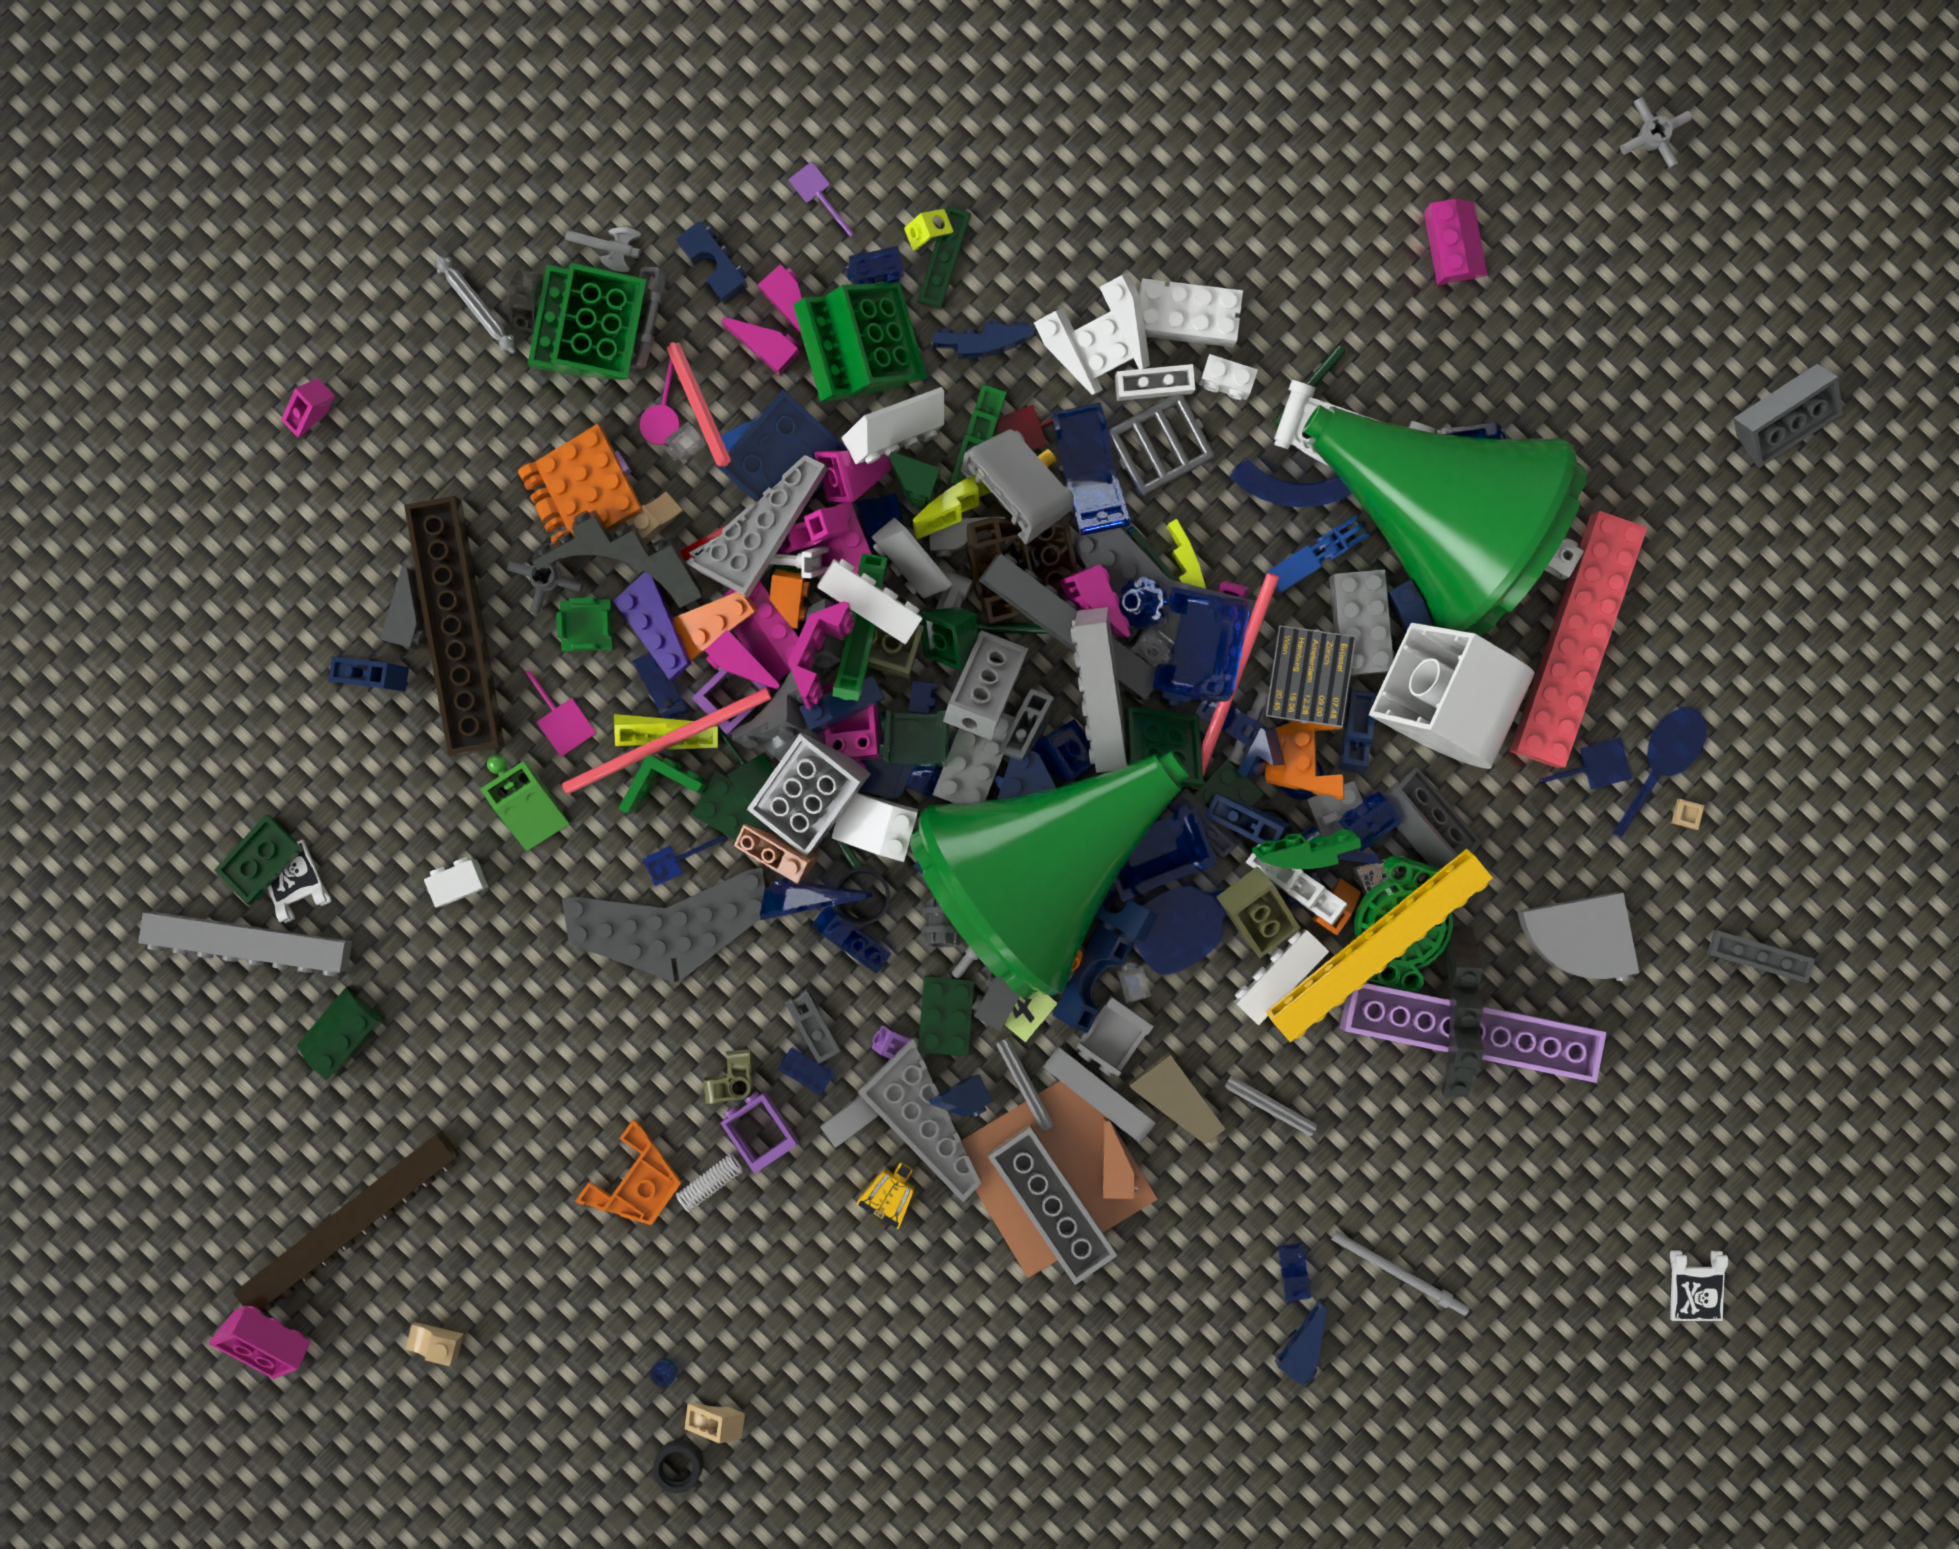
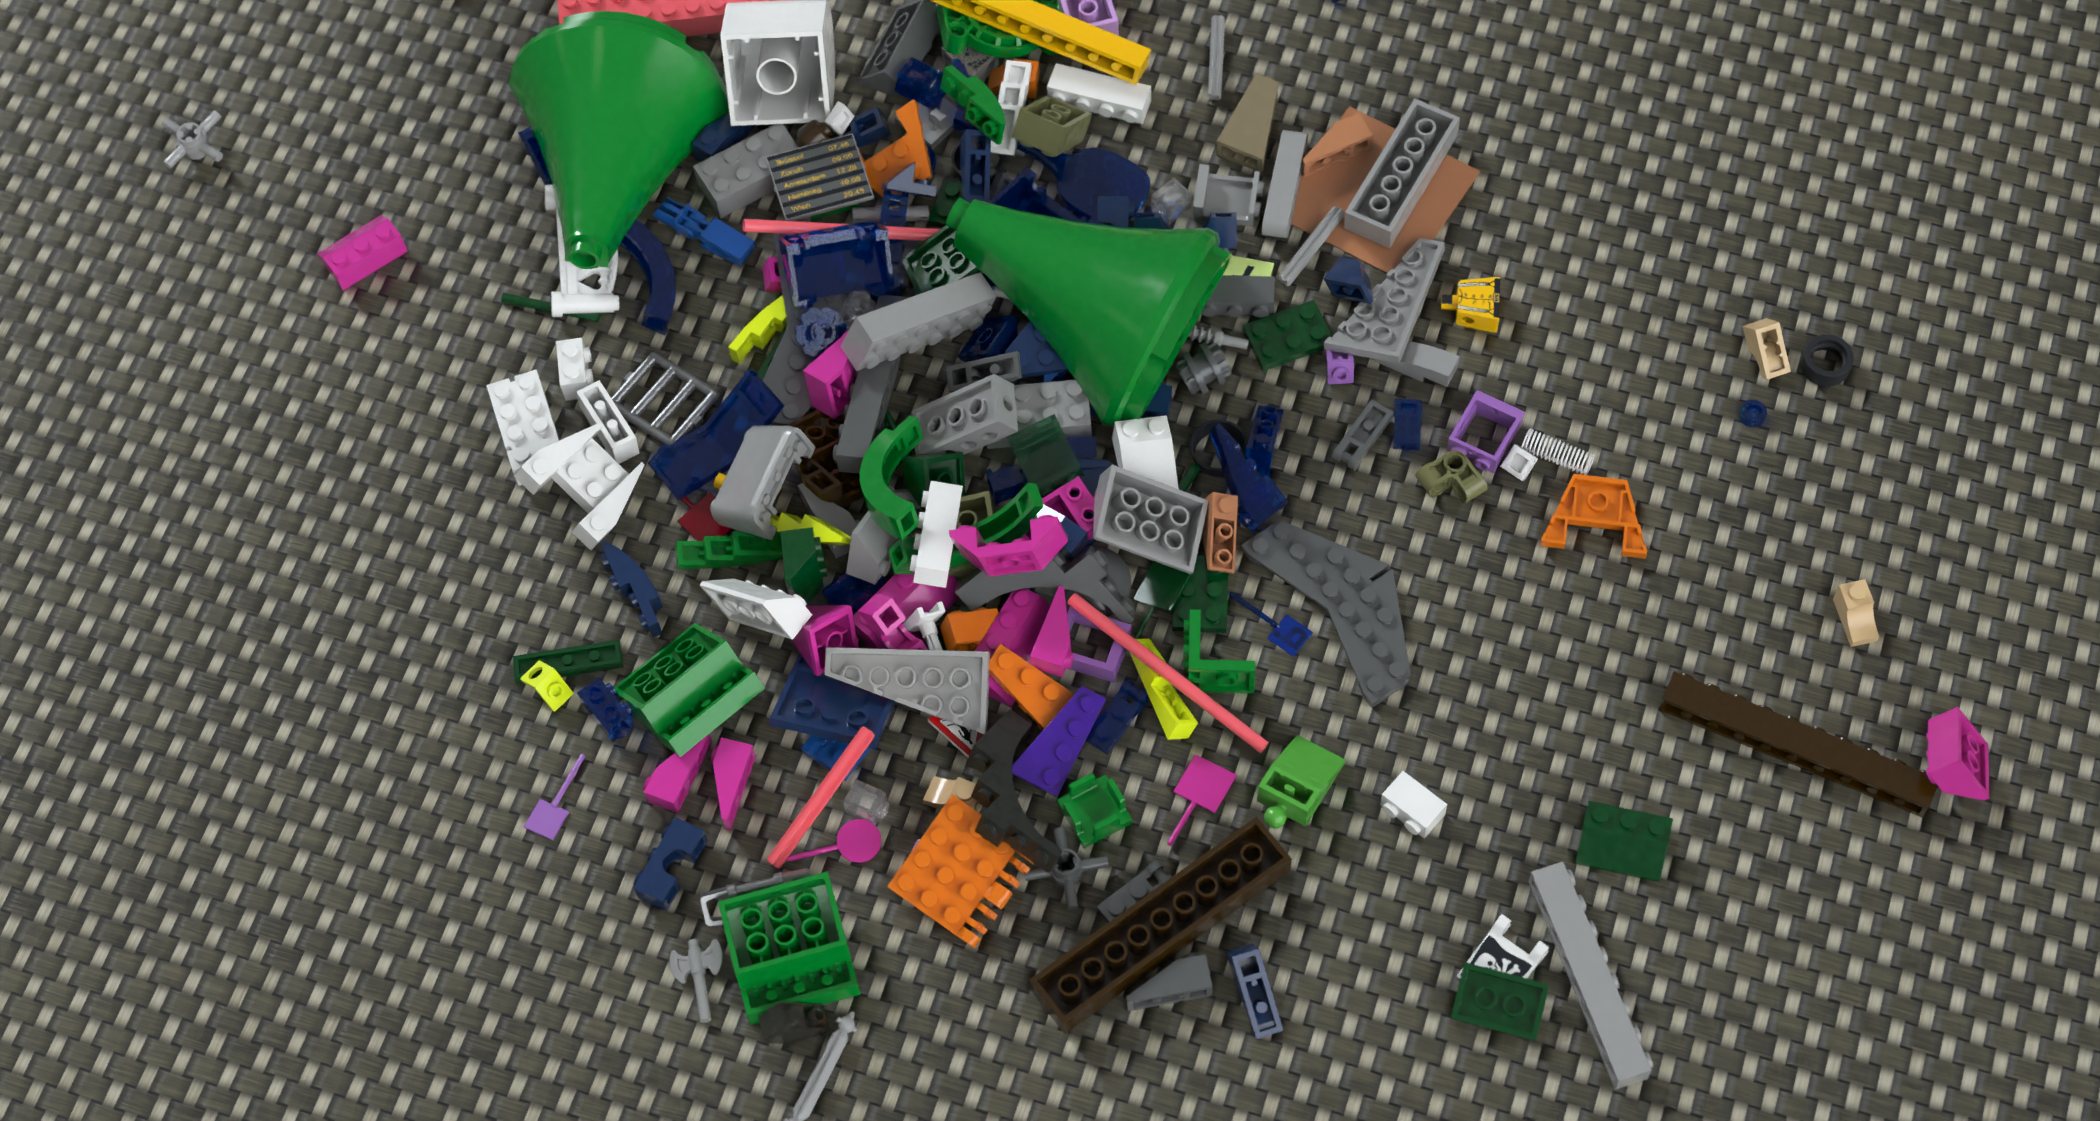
camera: 110 degrees left, 25 degrees down
none -> dark brown head [795,120,833,148]
none -> white tile [824,101,854,136]
none -> green arch [860,416,924,540]
none -> dark grey plate [1097,860,1172,923]
none -> white tile [1500,444,1538,481]

